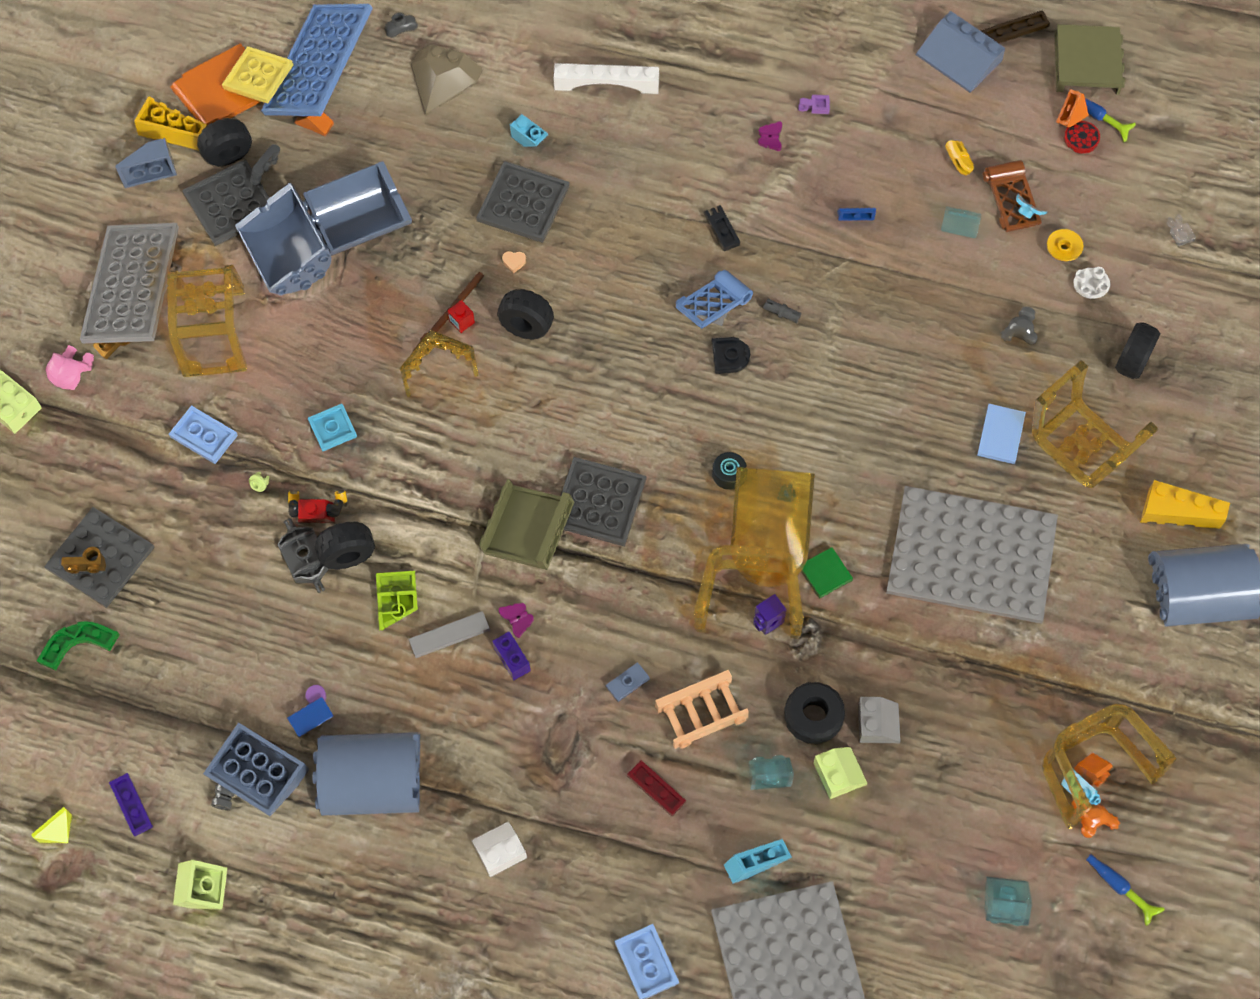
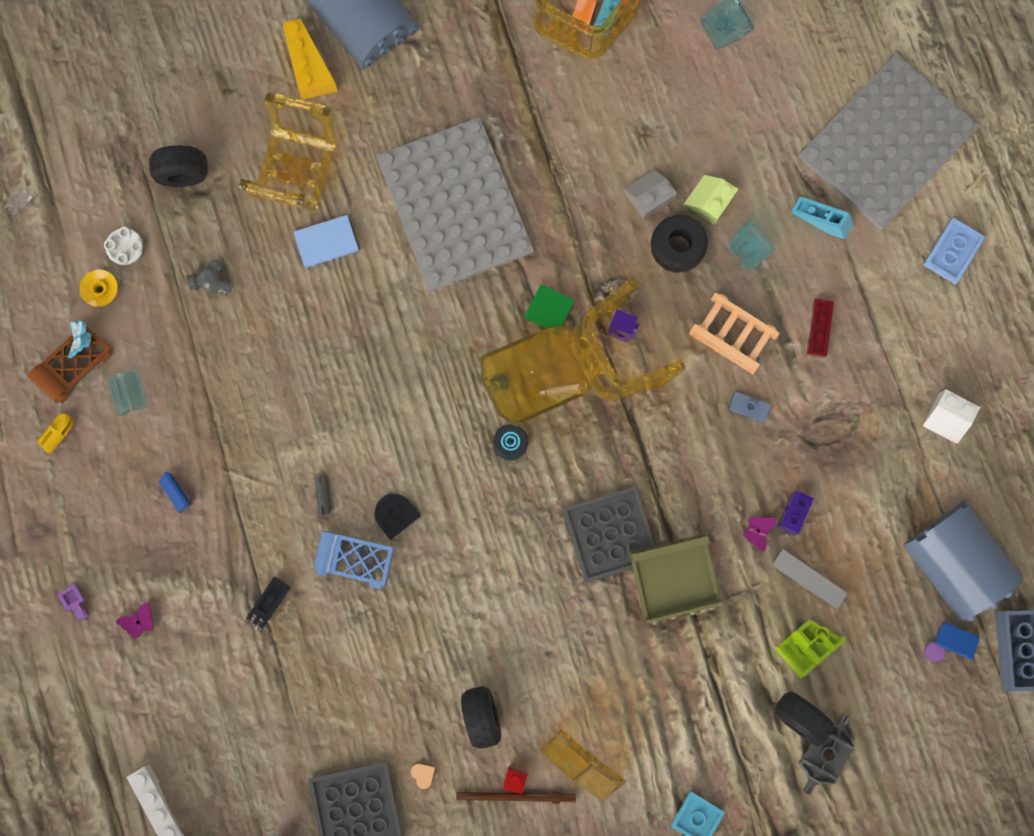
camera: 130 degrees left, 15 degrees up
torso [288,491,347,523] -> none

